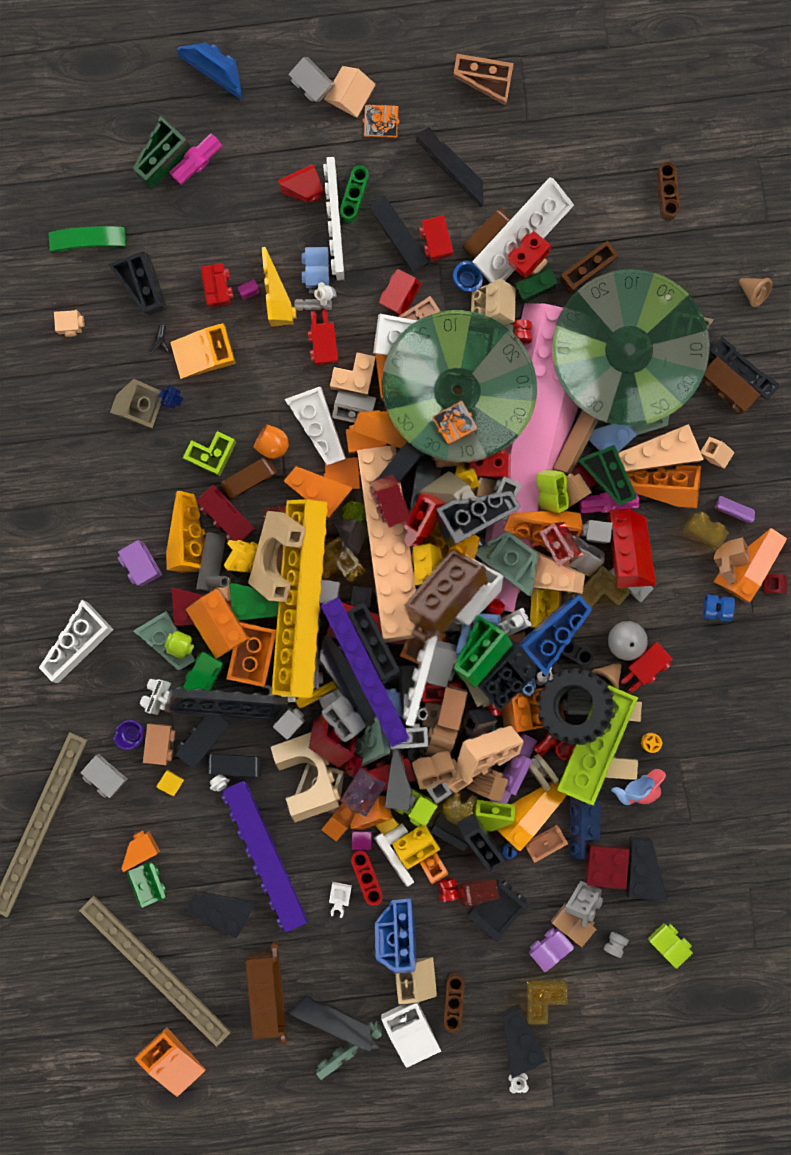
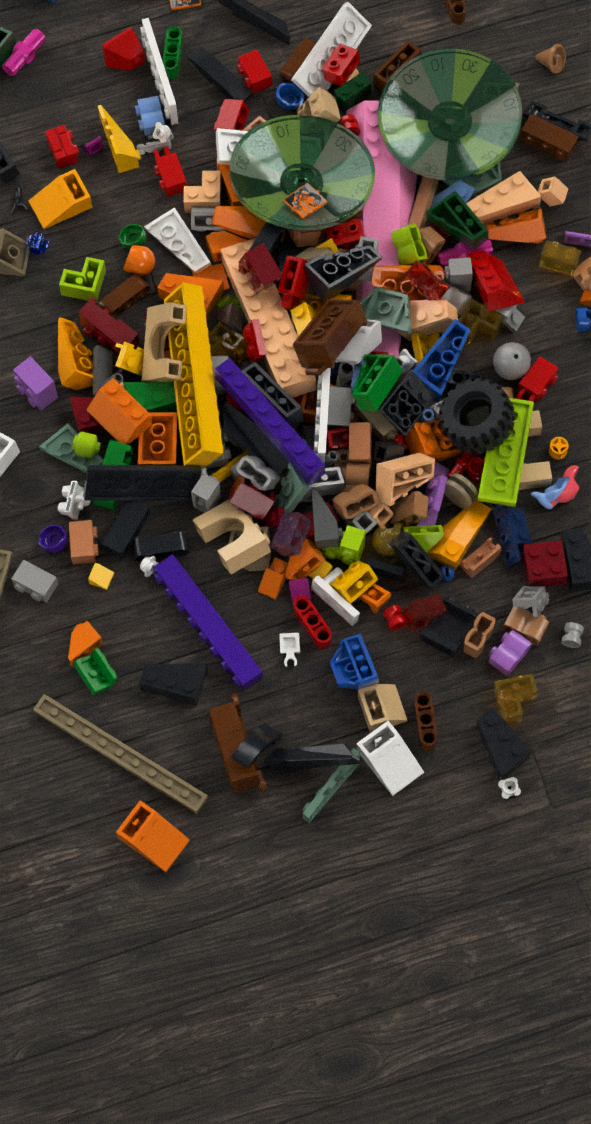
camera: 10 degrees left, 20 degrees down
none -> green hair [118,224,146,250]
none -> black slope [231,723,283,769]
none -> red plate [243,319,267,363]
none -> medium nougat brick [463,612,495,658]

